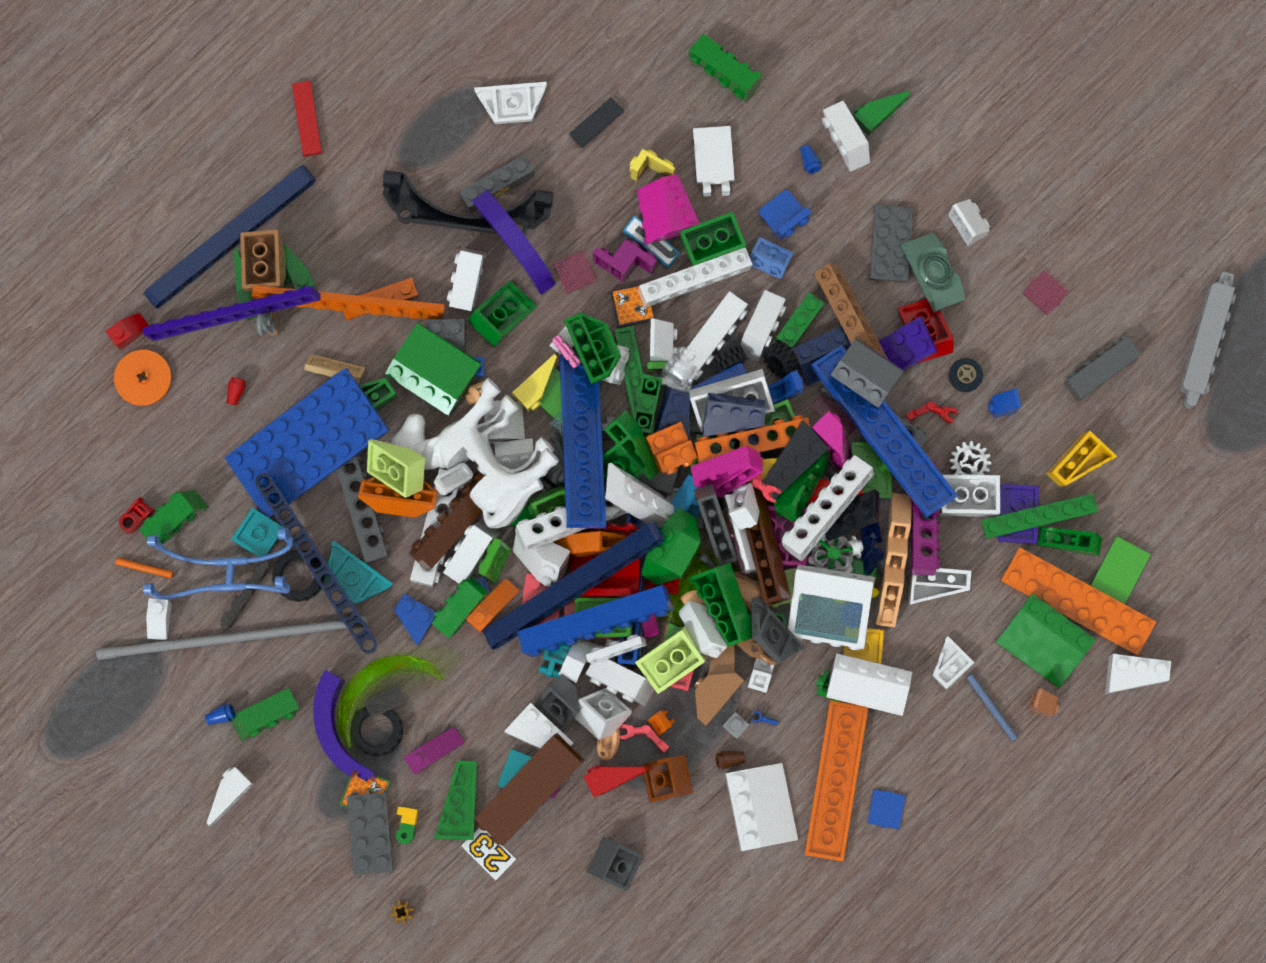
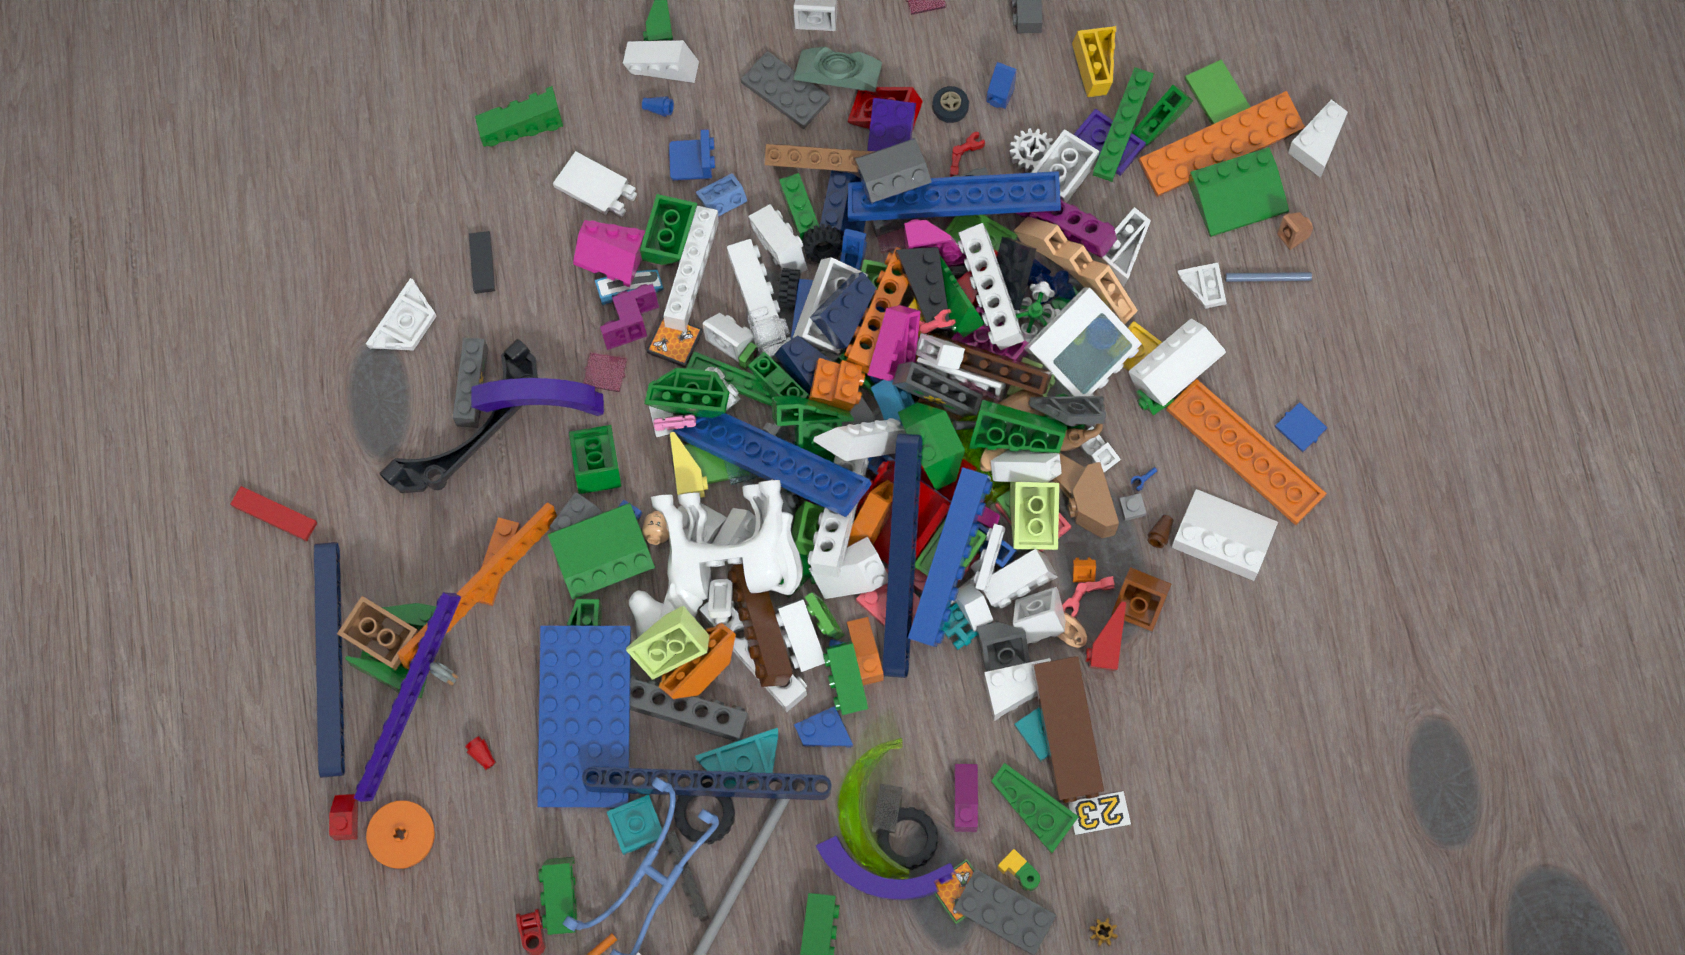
camera: 50 degrees left, 10 degrees down
tan plate [304,354,365,384] -> none
white wedge [447,248,487,311] -> none
dark grey slope [587,836,643,892] -> none
light yellow bracket [629,149,675,181] -> none

